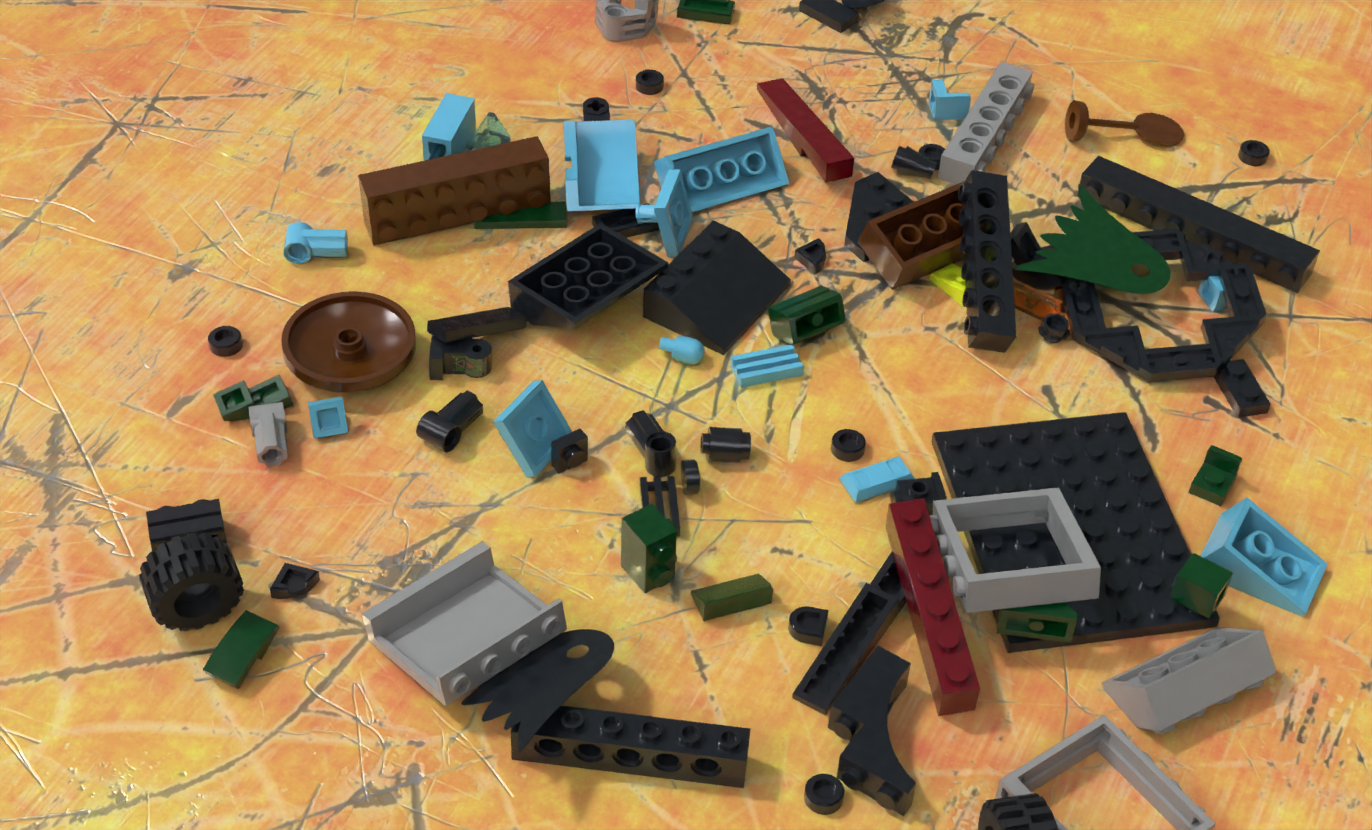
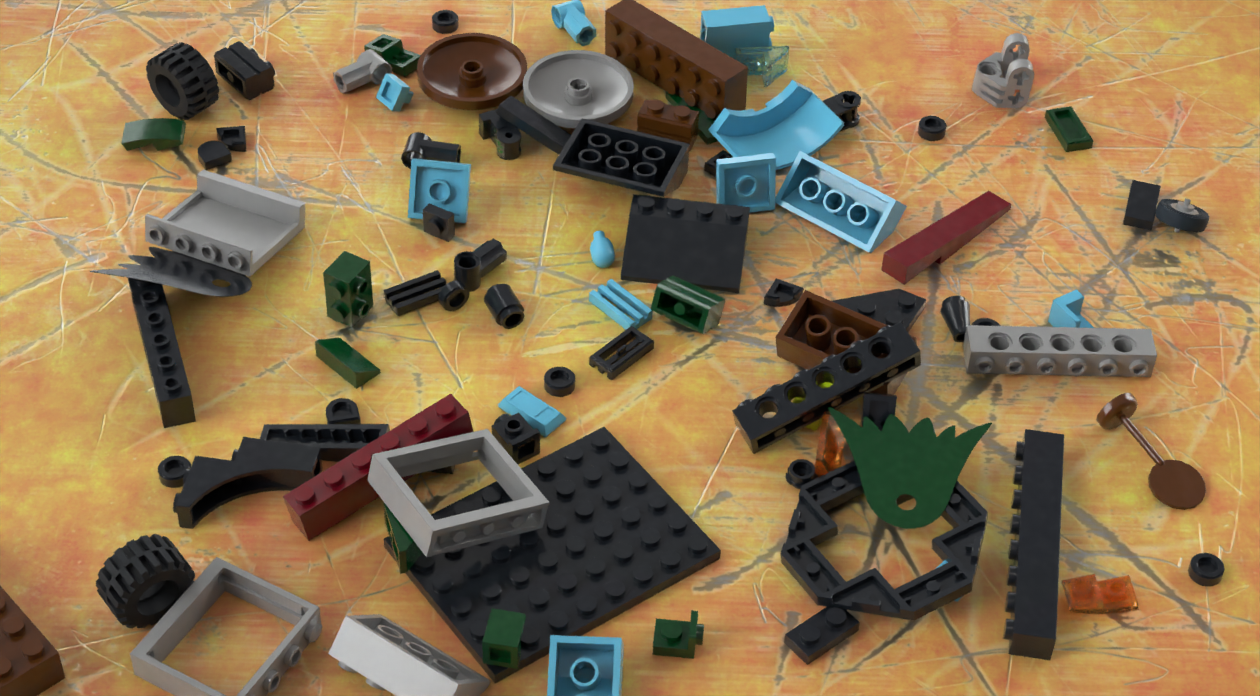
camera: 65 degrees right, 0 degrees up
none -> black tile [198,141,232,170]
none -> light grey dish [523,50,634,128]
none -> black tile [589,326,654,380]
none -> reddish brown brick [637,99,699,151]
none -> clear orange slope [1061,574,1139,614]

